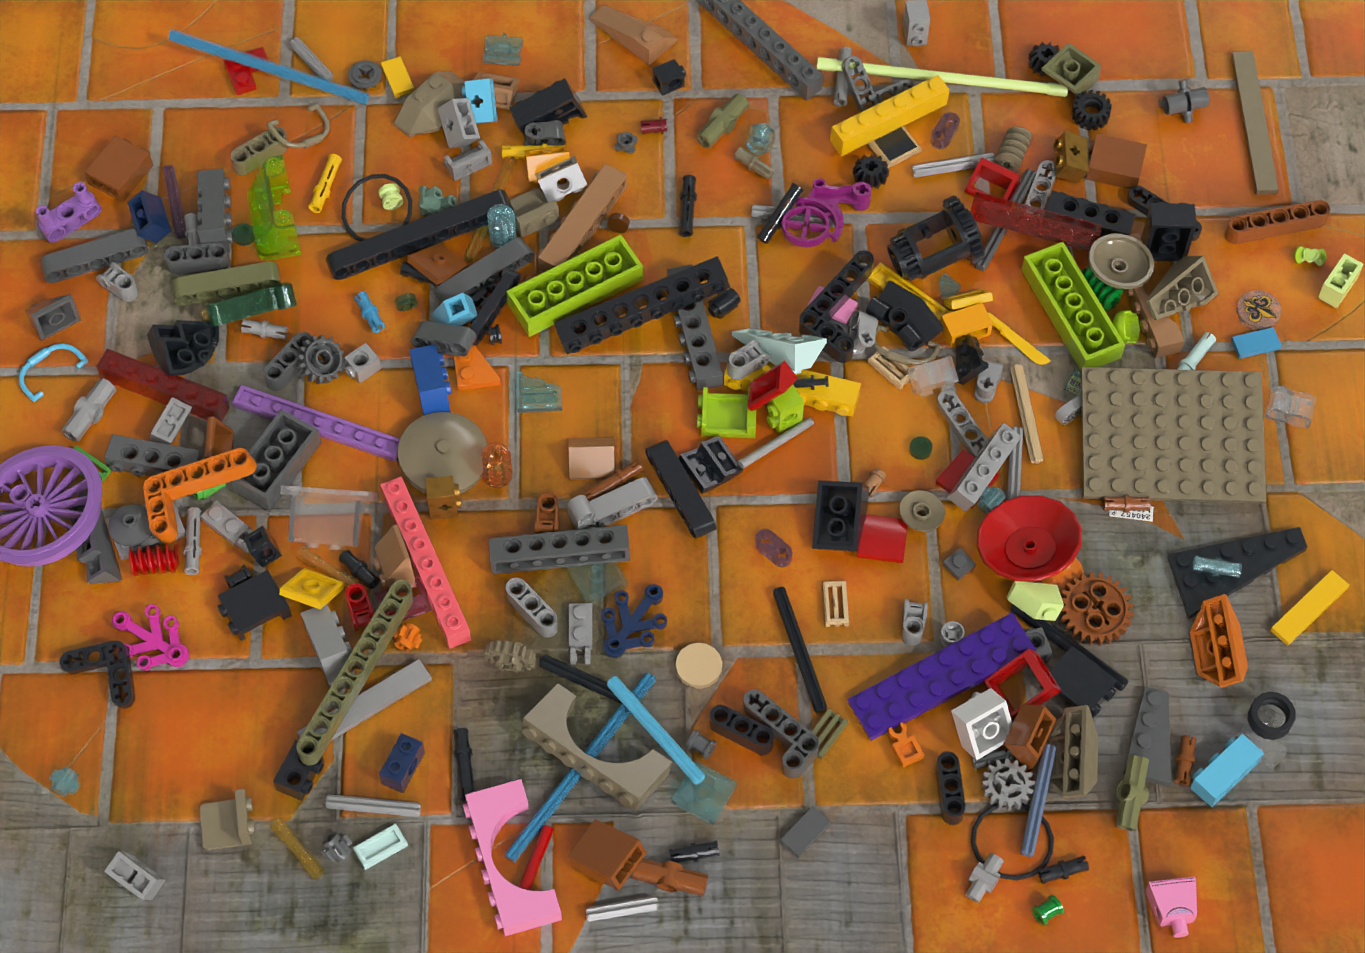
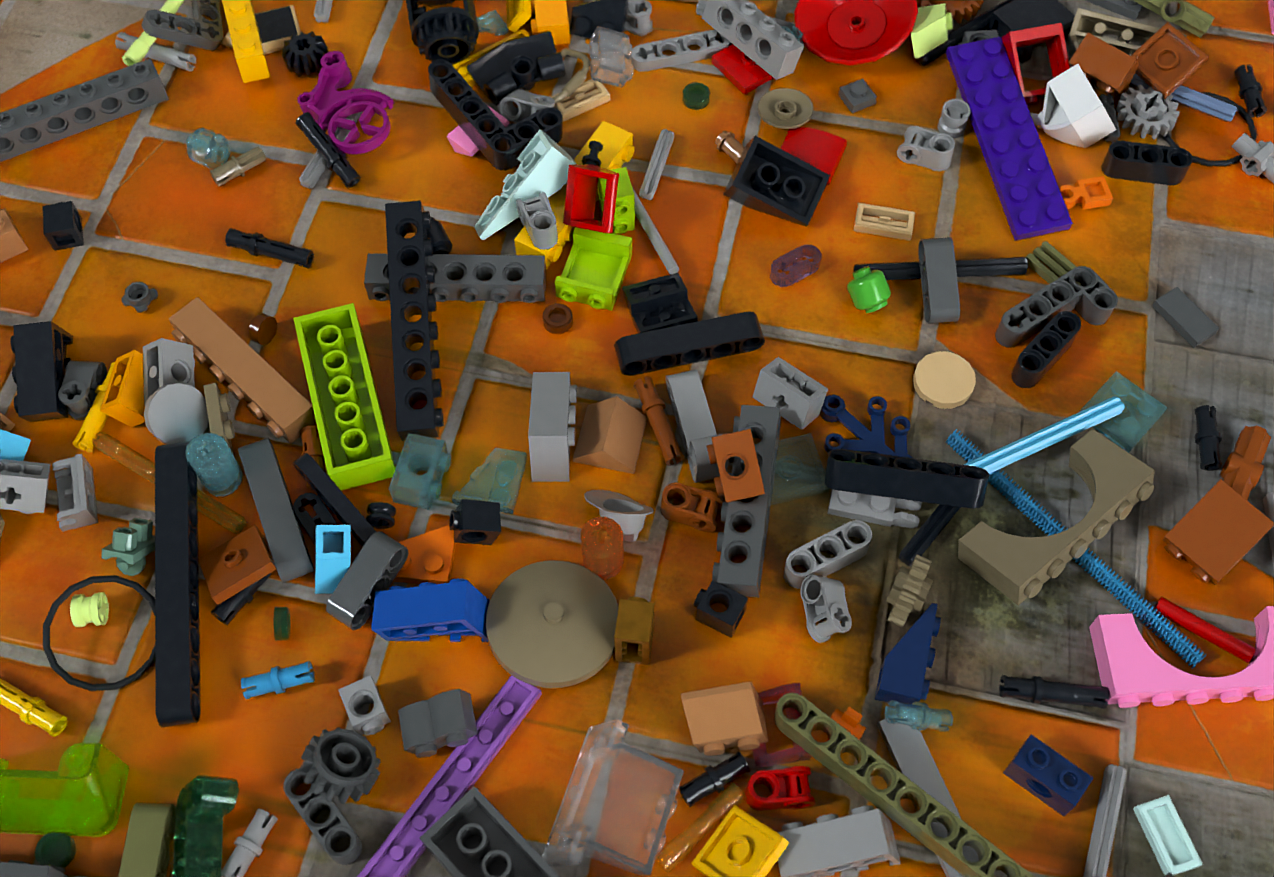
camera: 75 degrees left, 0 degrees up
coral brick [380,476,471,649] -> none
dark red pin [641,117,667,134] -> none
dark grey bush [686,729,717,760] -> none
olive piece [696,93,749,148] -> none
none -> light grey tile [144,383,209,444]
none -> clear light blue brick [389,433,451,510]
none -> dark grey brick [398,689,478,758]
none -> black brick [449,499,501,545]
none -> light grey wedge [528,372,577,482]
none -> reddish brown tile [543,303,573,334]
none -> light grey piece [584,490,654,542]
none -> light grey axle [639,129,675,200]
none -> black brick [693,580,748,638]
none -> dark orange brick [706,429,765,503]
none -> light grey brick [752,357,828,430]
none -> light grey piece [800,574,852,643]
none -> black beam [825,449,989,508]
none -> bright green head [847,266,891,313]
none -> dark blue slope [874,603,941,710]
none -> clear light blue pin [885,700,953,732]
none -> dark grey beam [918,237,960,323]
none -> dark orange tile [1131,22,1209,99]

